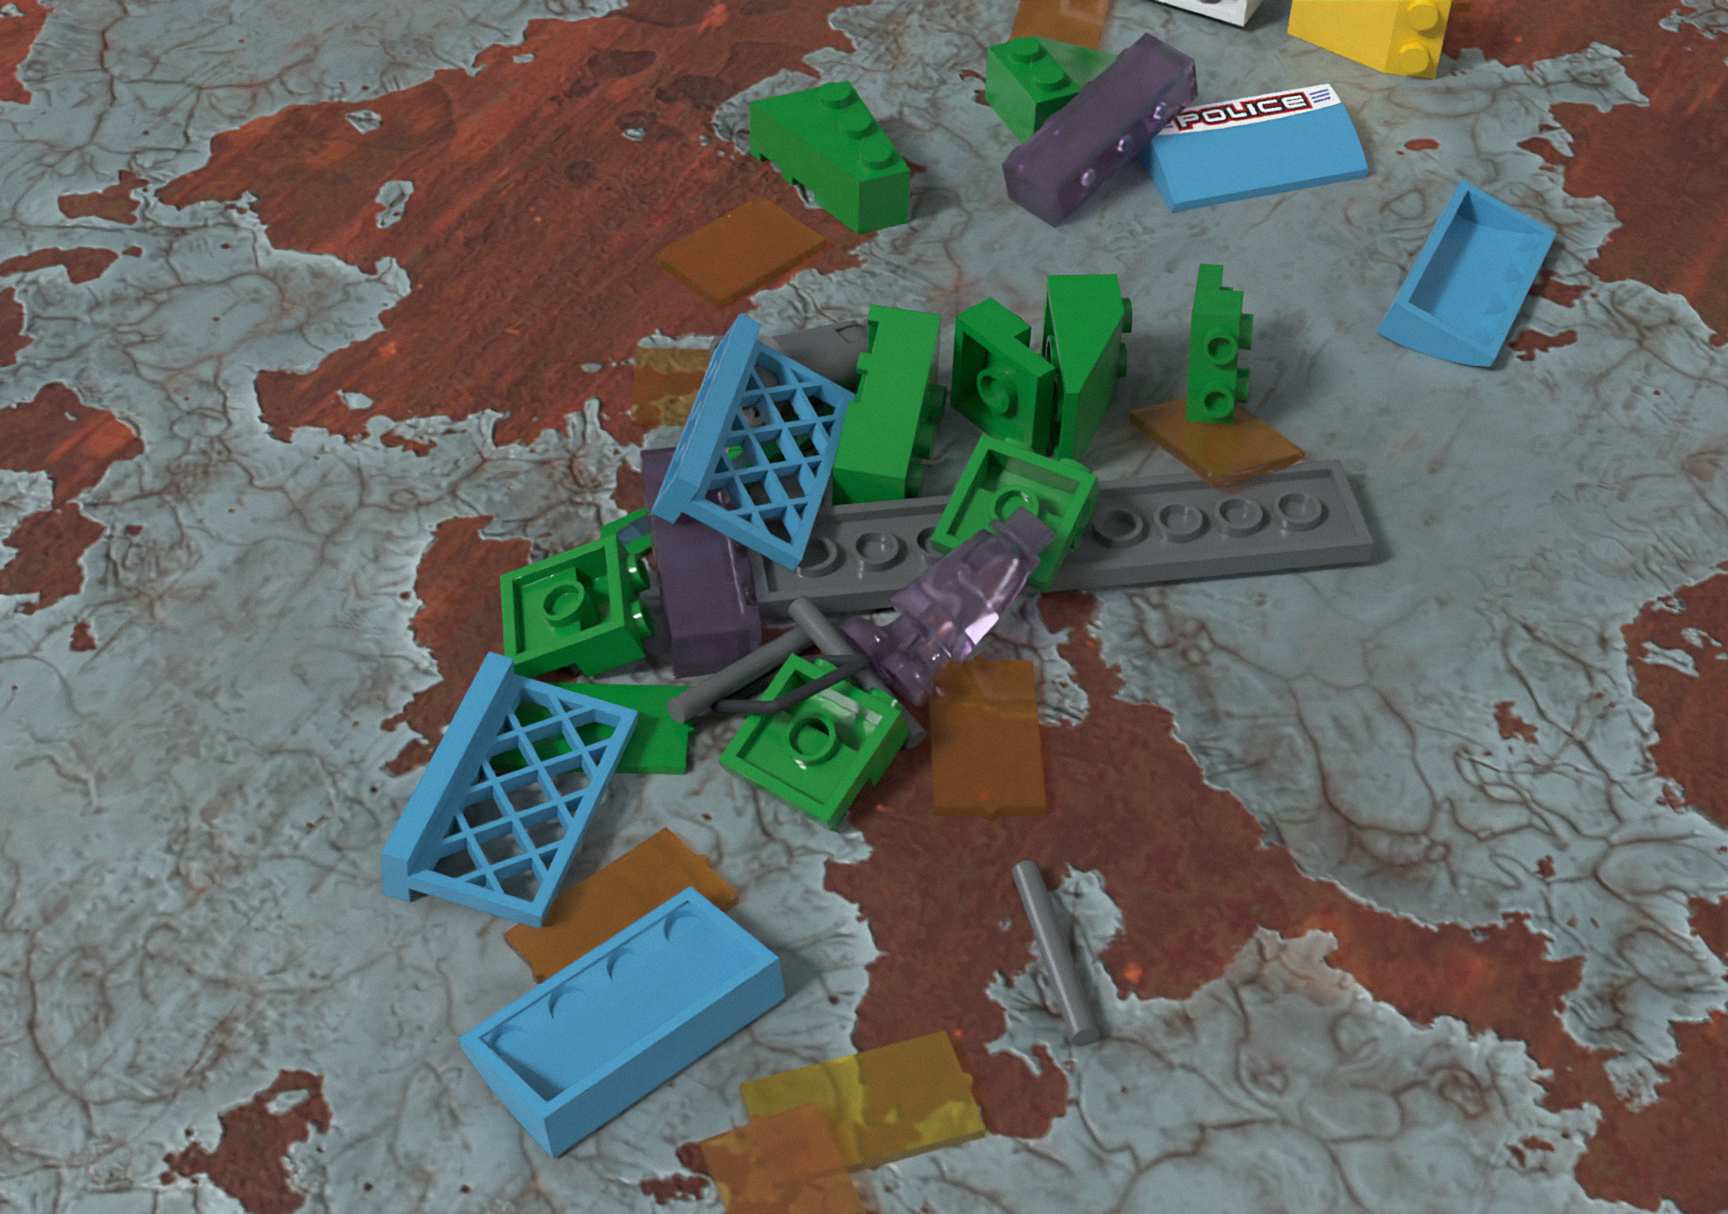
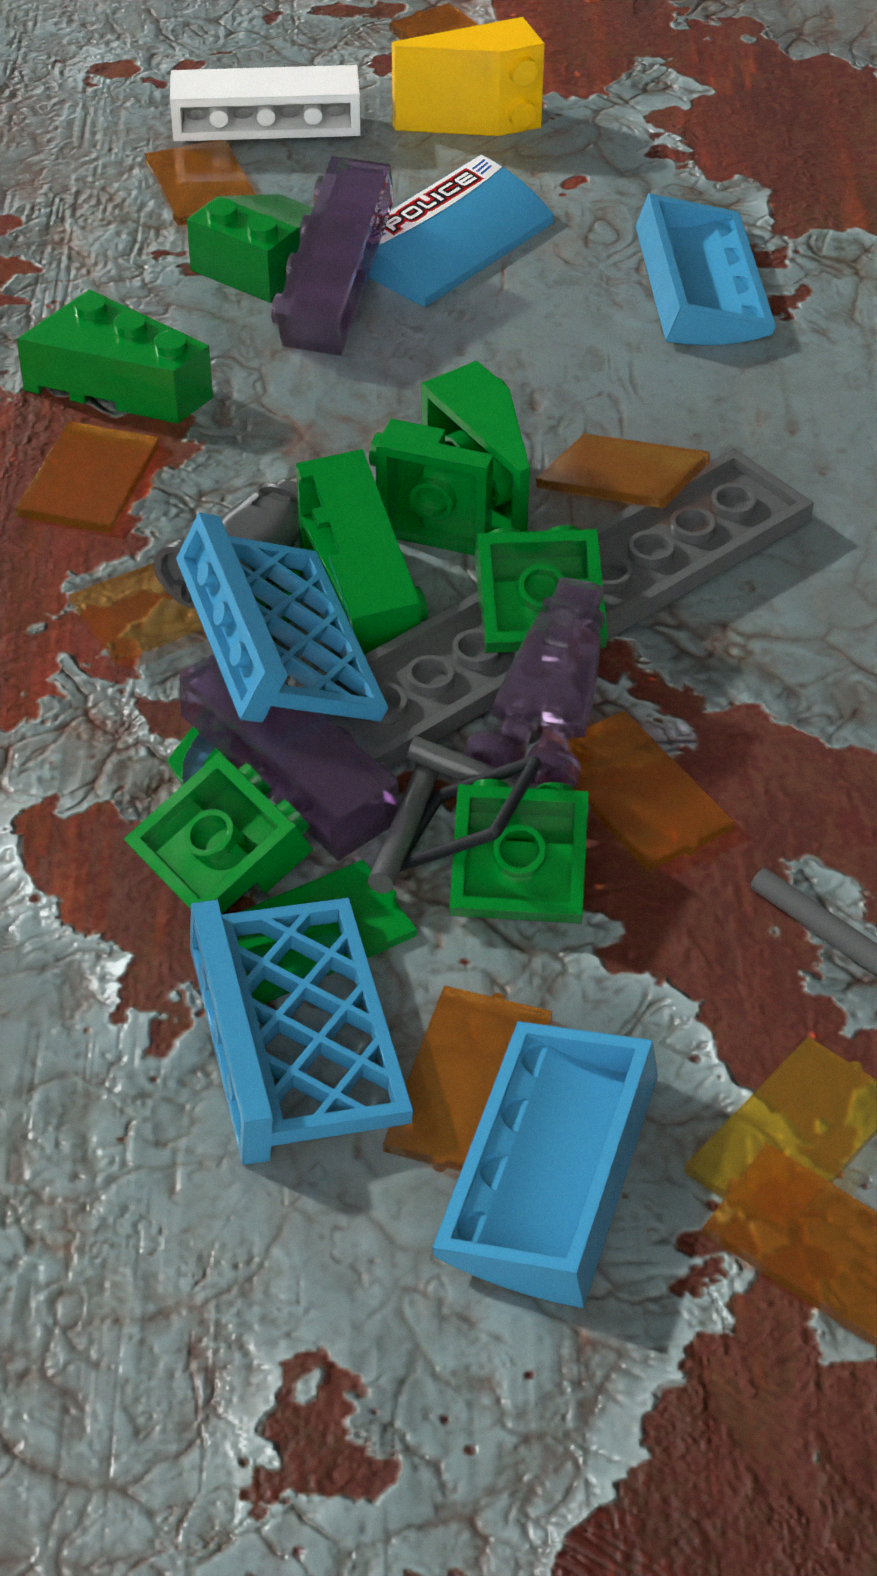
camera: 30 degrees left, 0 degrees up
green plate [1186,264,1254,424] -> none

